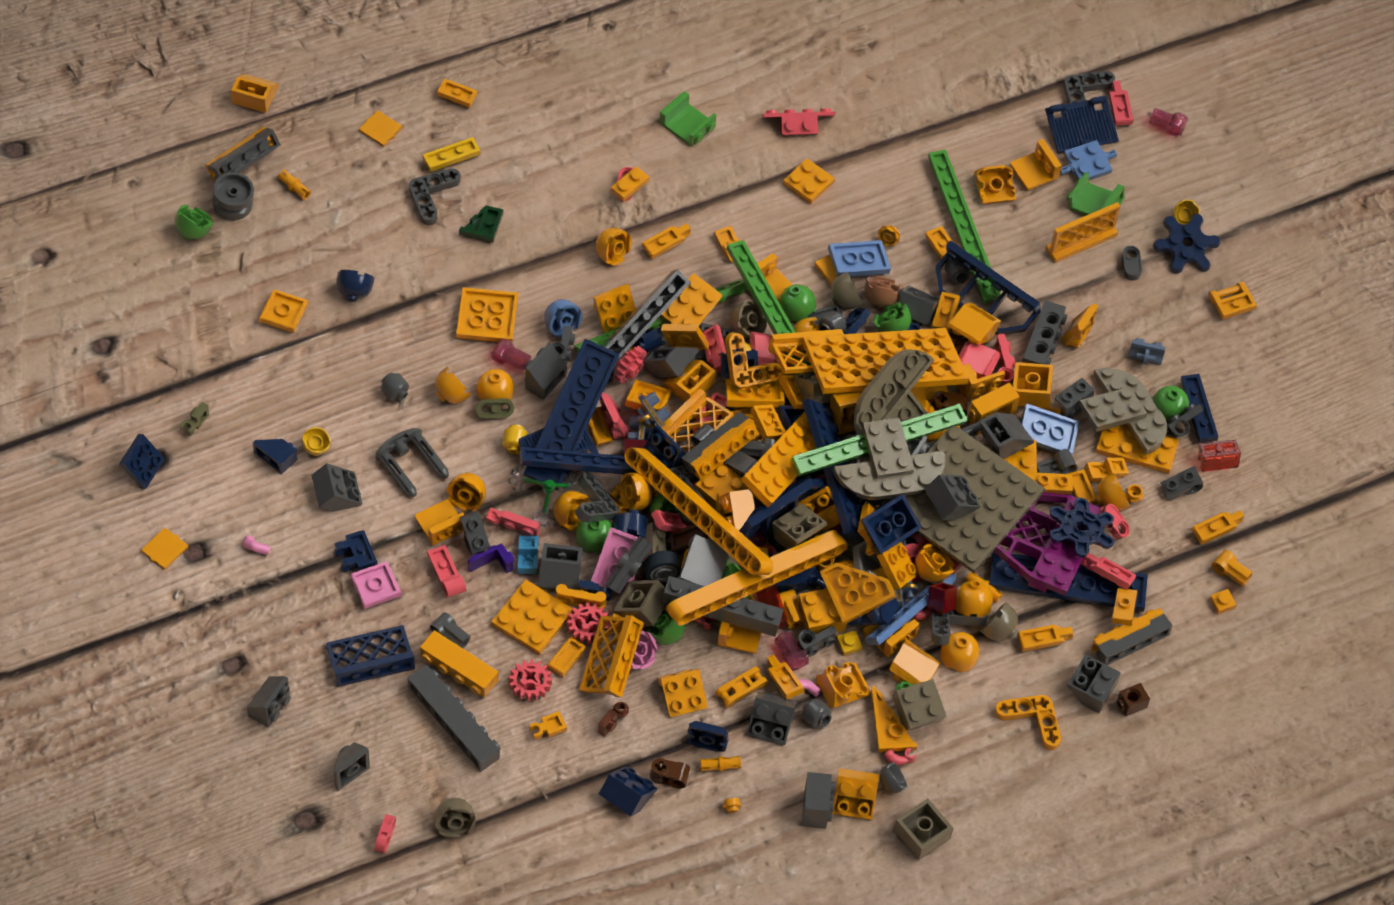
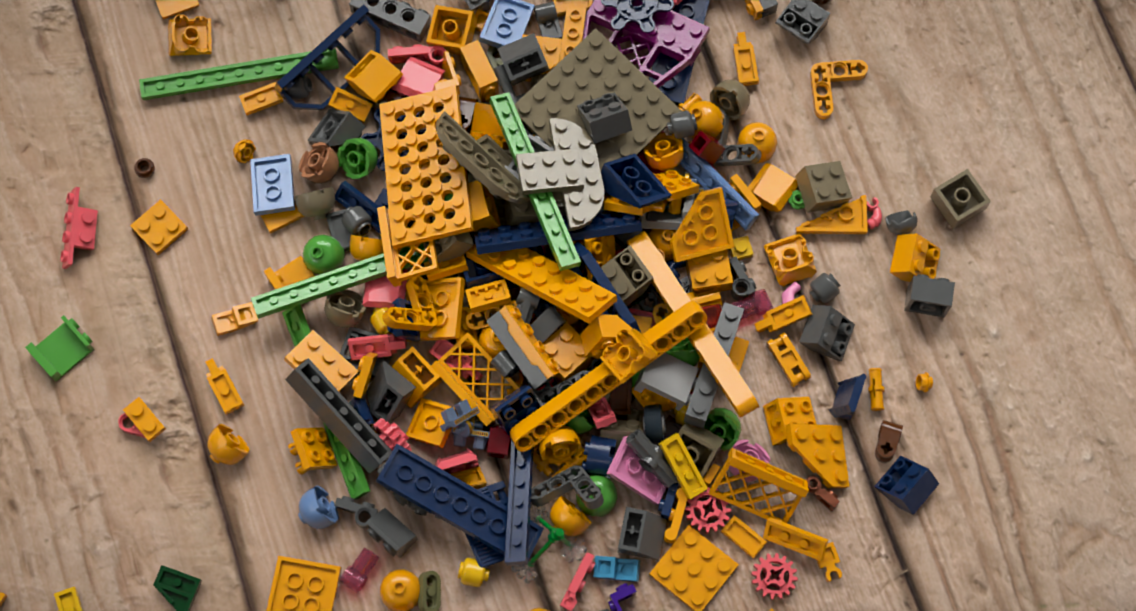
camera: 80 degrees left, 15 degrees up
none -> reddish brown plate [134,158,155,178]
none -> light orange slope [600,328,659,383]
none -> yellow plate [658,433,708,499]
none -> dark grey head [667,111,698,139]
none -> light orange plate [763,517,829,561]
none -> light orange plate [785,424,850,489]

